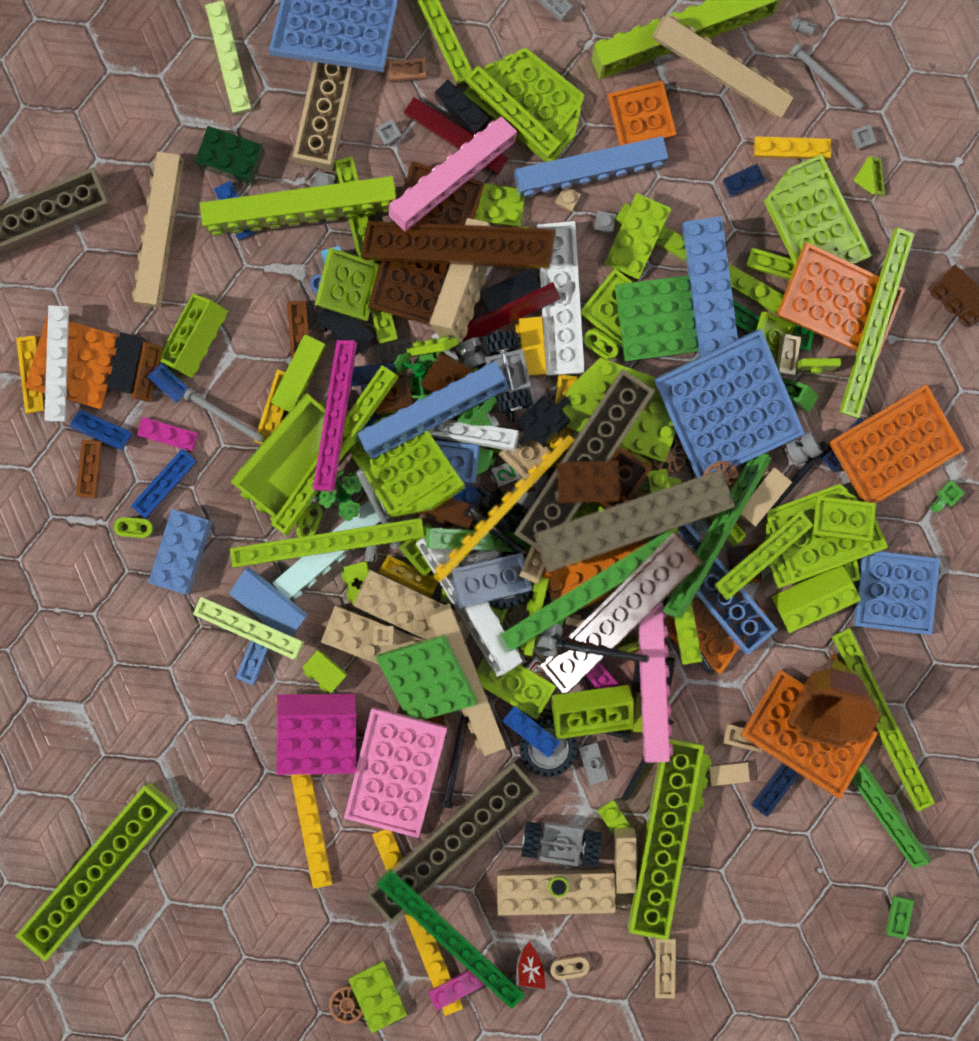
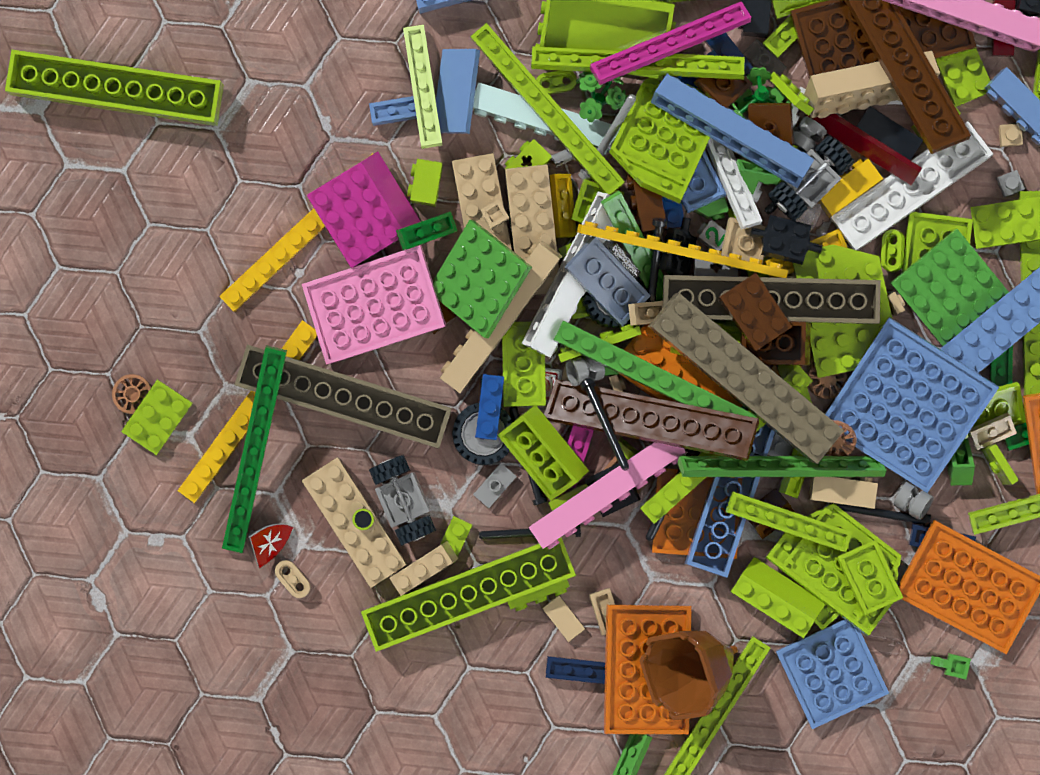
camera: 60 degrees right, 0 degrees up
dark pink plate [427,970,485,1011] -> none
black bar [439,715,468,808] -> none
tan plate [655,937,676,999] -> none
none -> green plate [396,211,458,251]
none -> tan plate [888,292,905,316]

